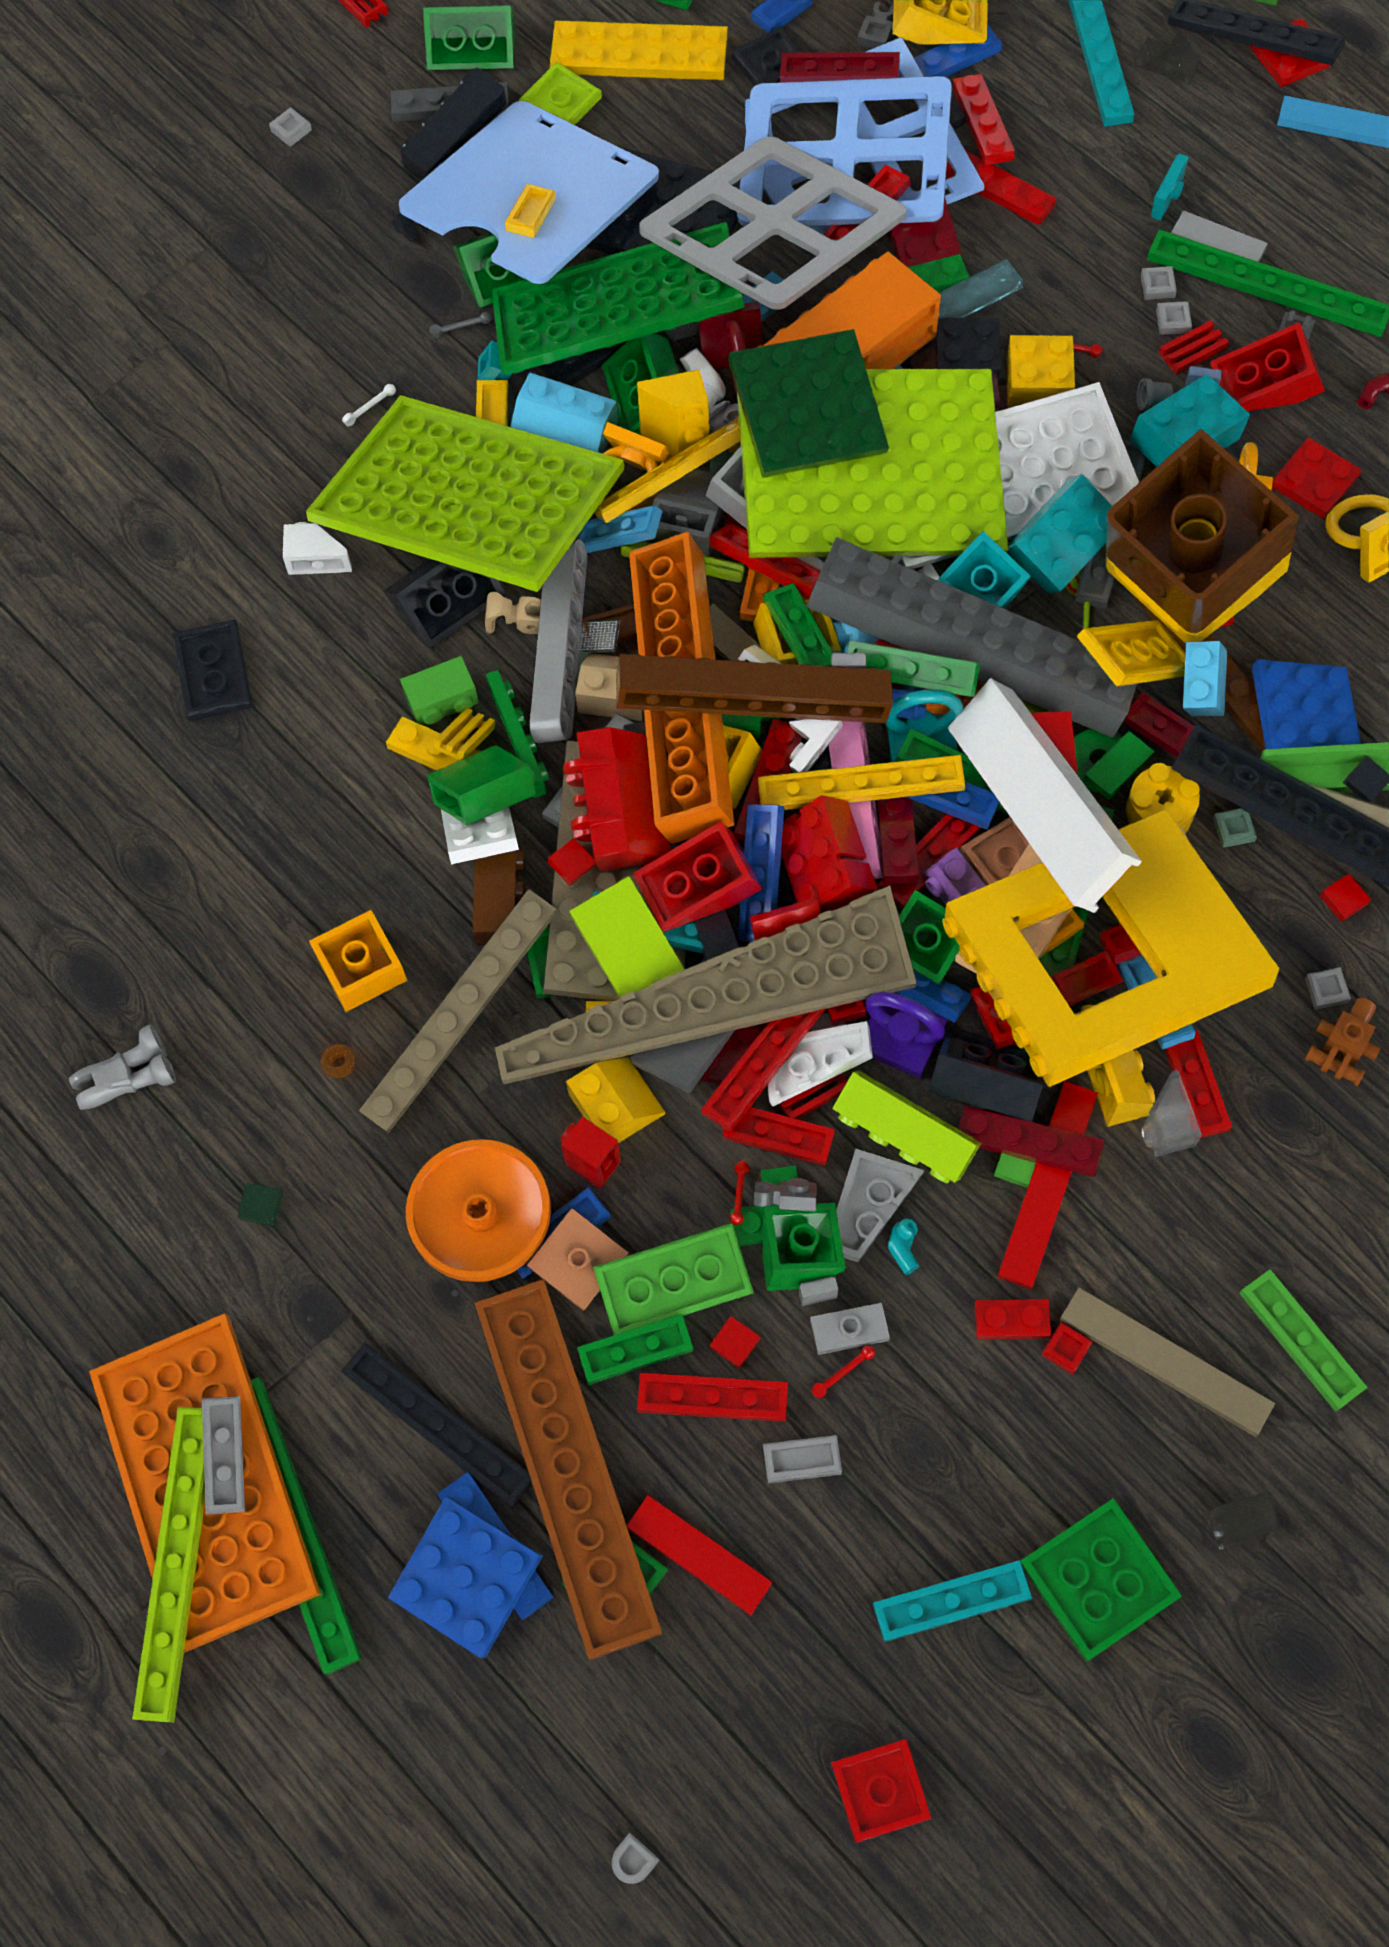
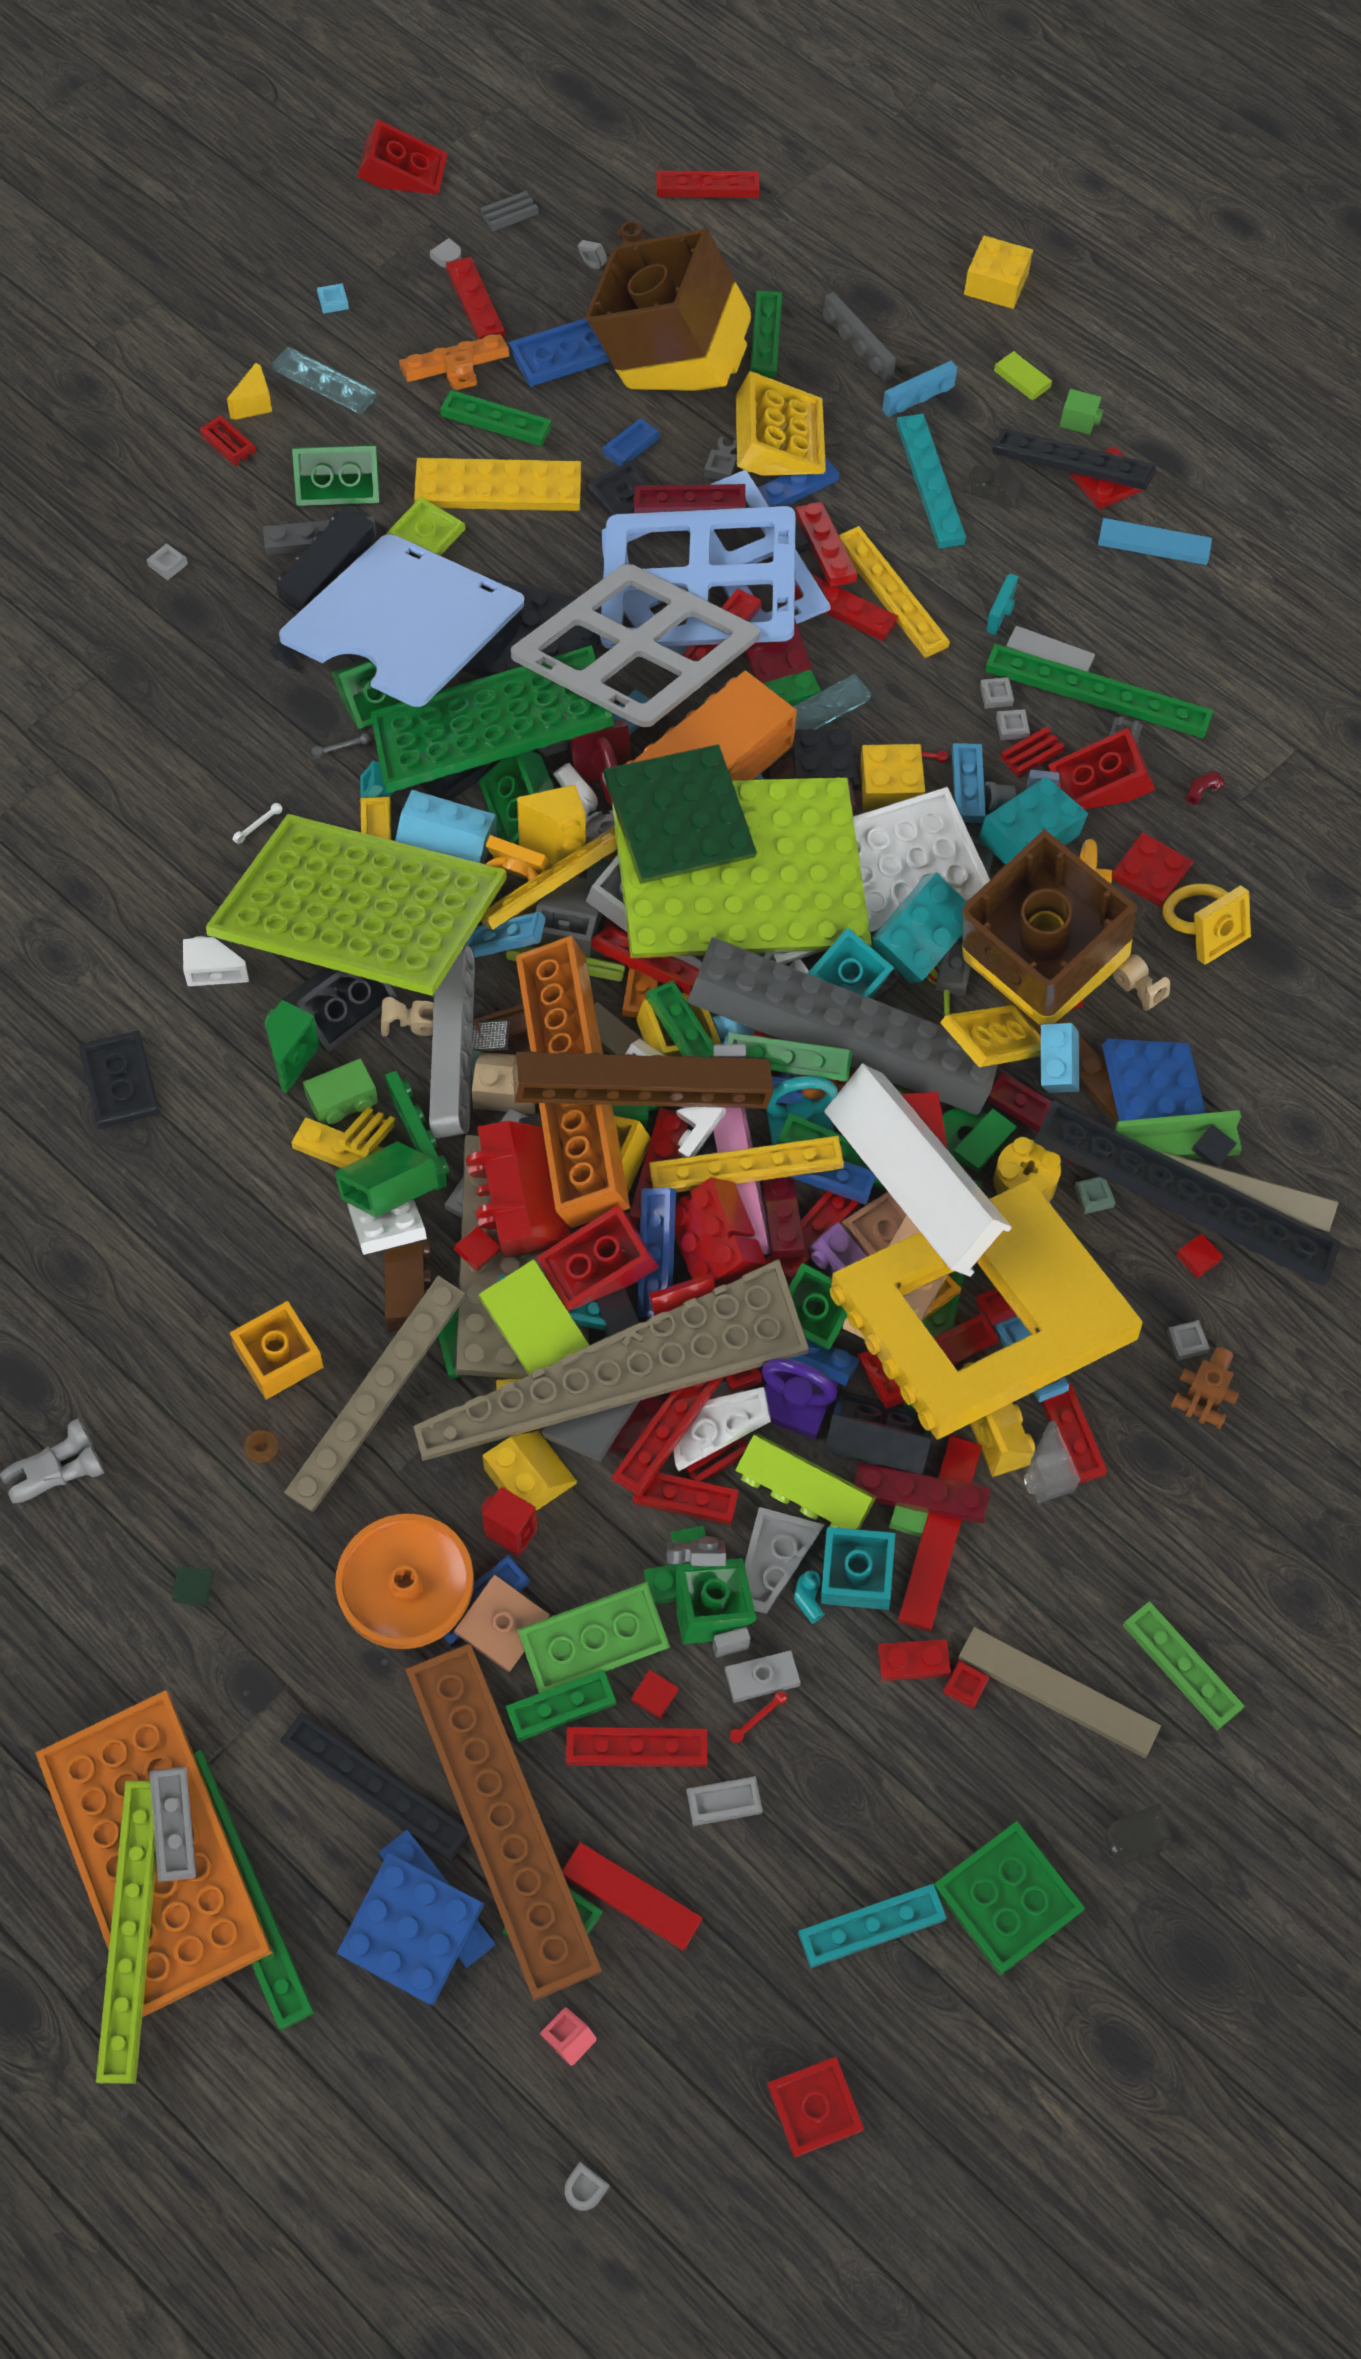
camera: 10 degrees left, 5 degrees down
yellow tile [505,184,556,238] -> none
red hinge [730,1160,750,1225] -> none
none -> green slope [265,1000,320,1094]
none -> coral slope [540,2006,596,2066]
none -> teal brick [821,1527,895,1610]
none -> yellow tile [839,526,950,658]
none -> dark azure plate [952,743,985,823]
none -> tan leg [1112,954,1170,1011]

